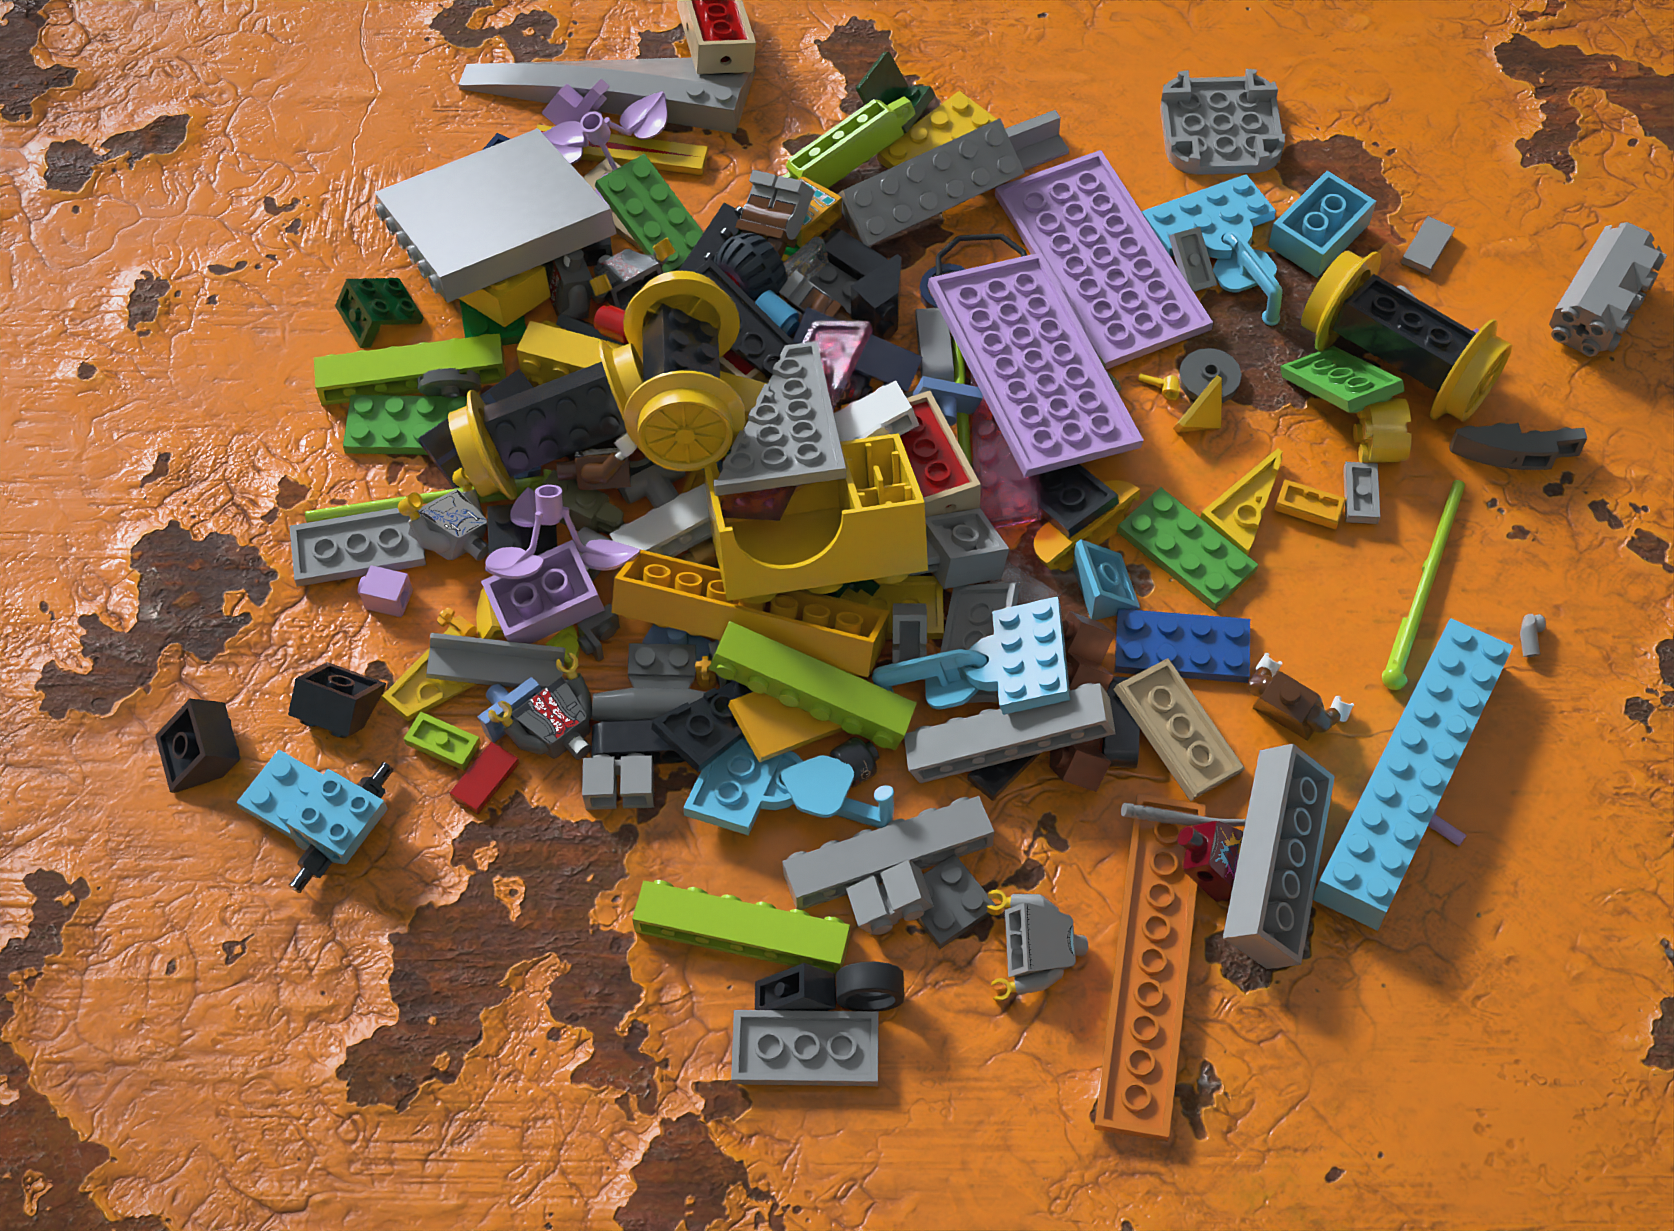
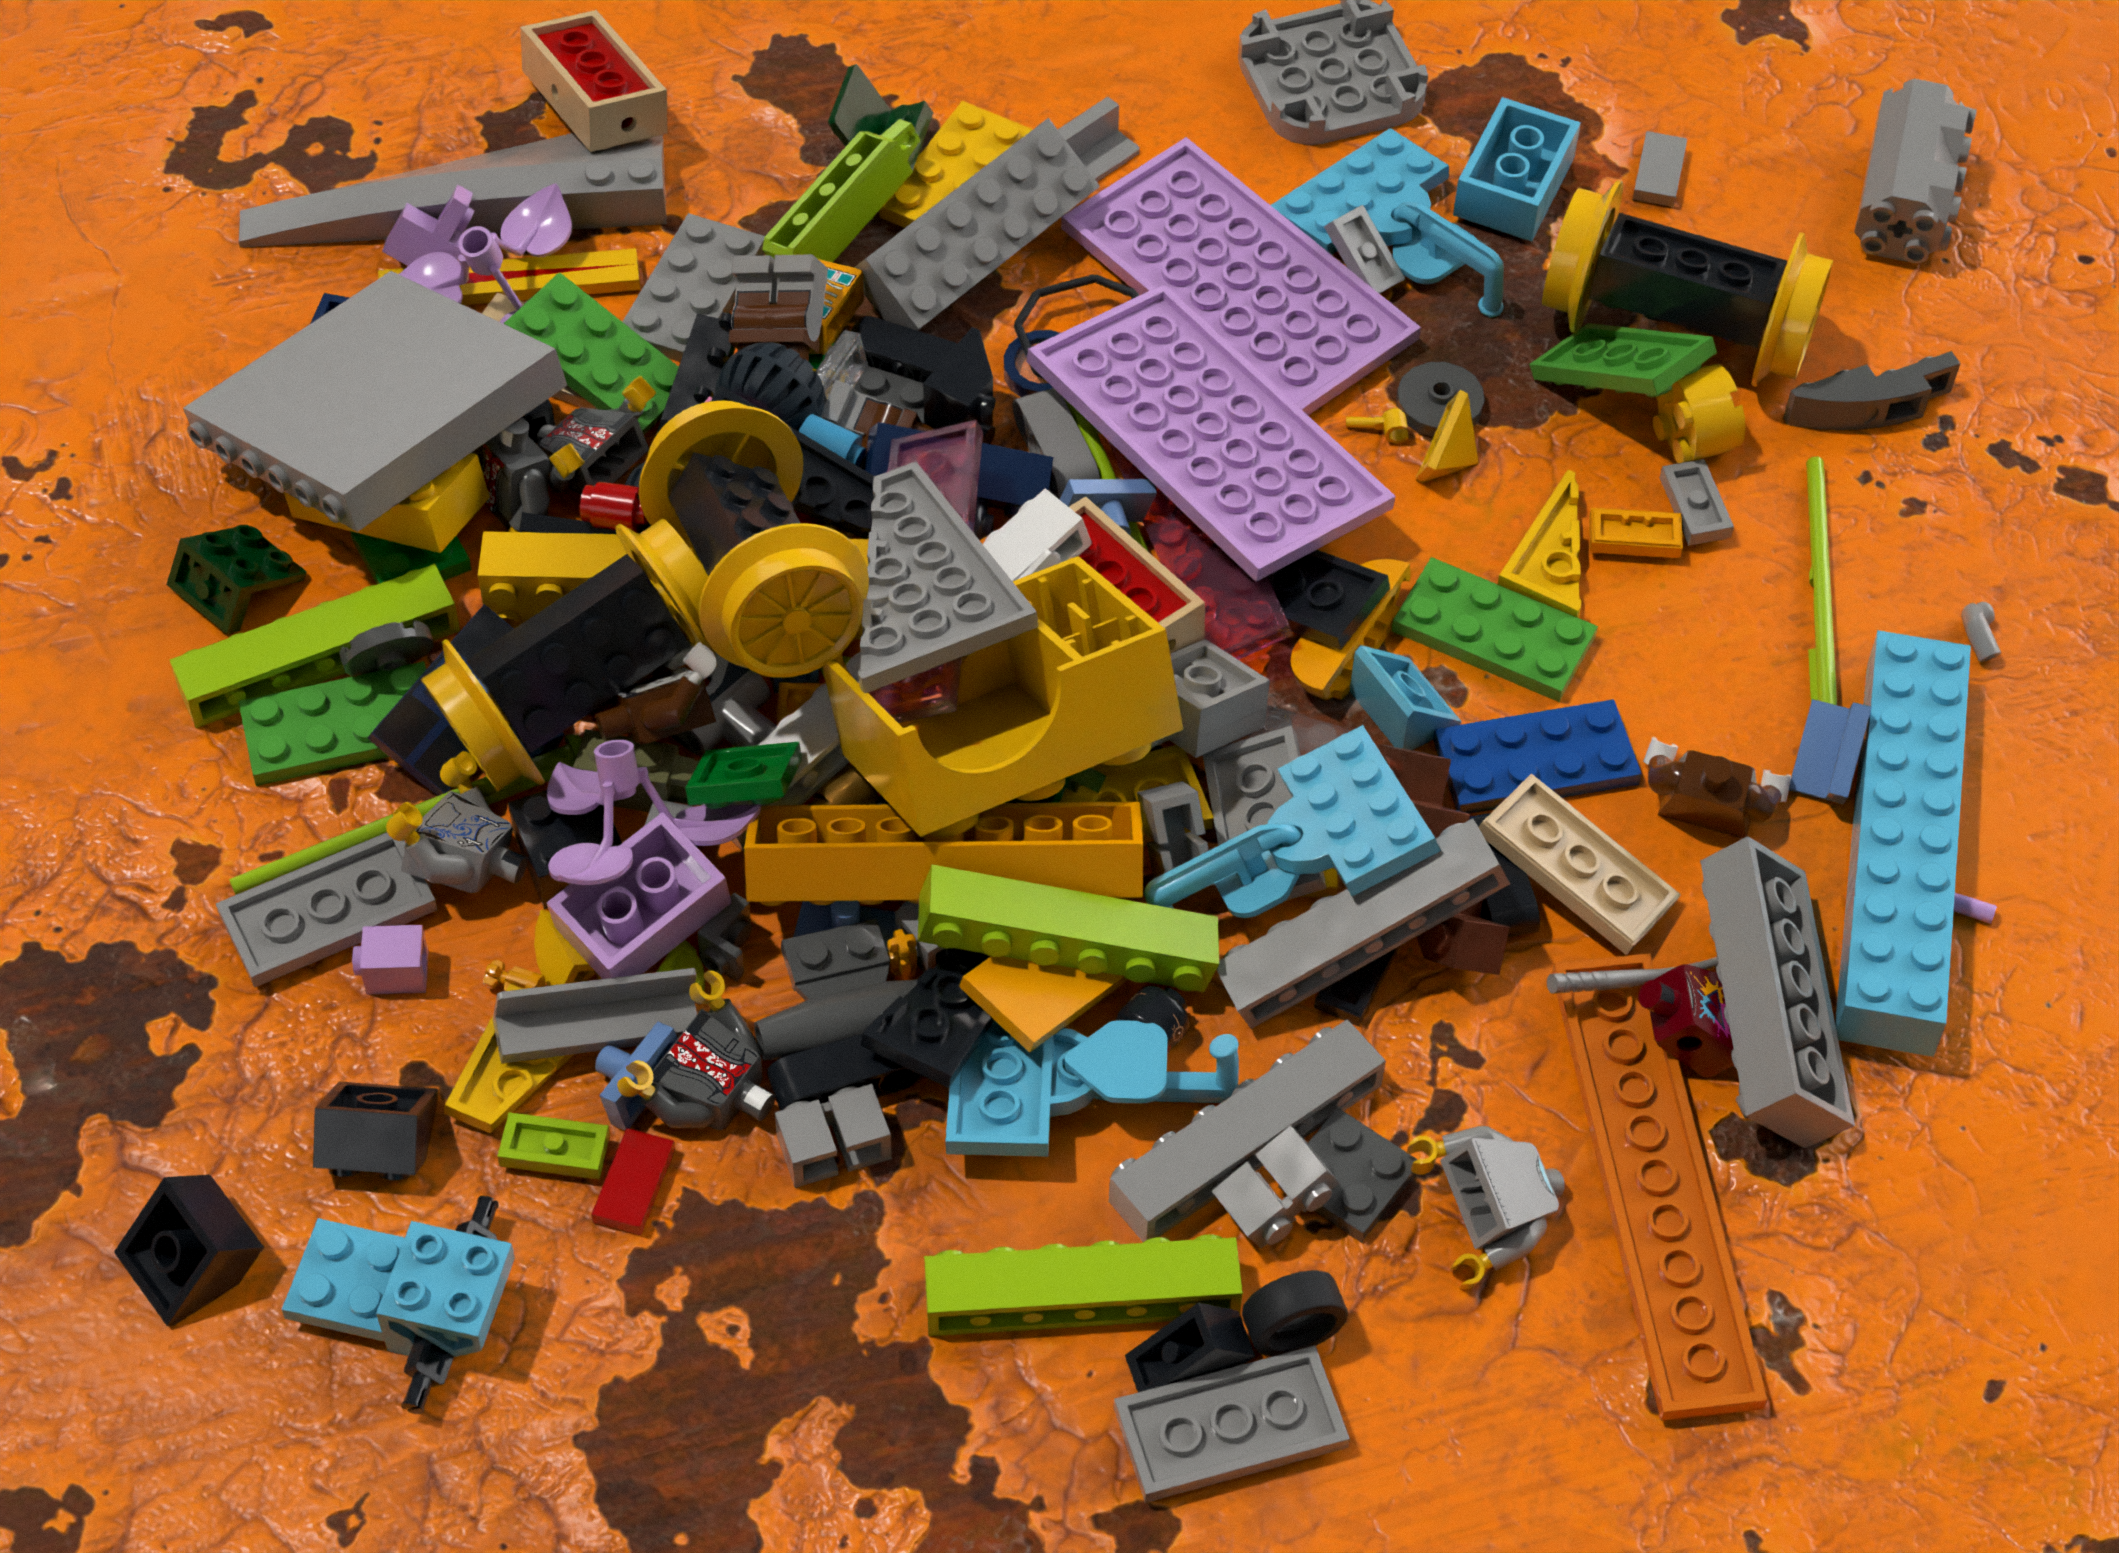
camera: 20 degrees left, 5 degrees down
none -> light grey plate [622,213,765,362]
none -> green plate [685,742,802,809]
none -> medium blue panel [1789,699,1872,805]

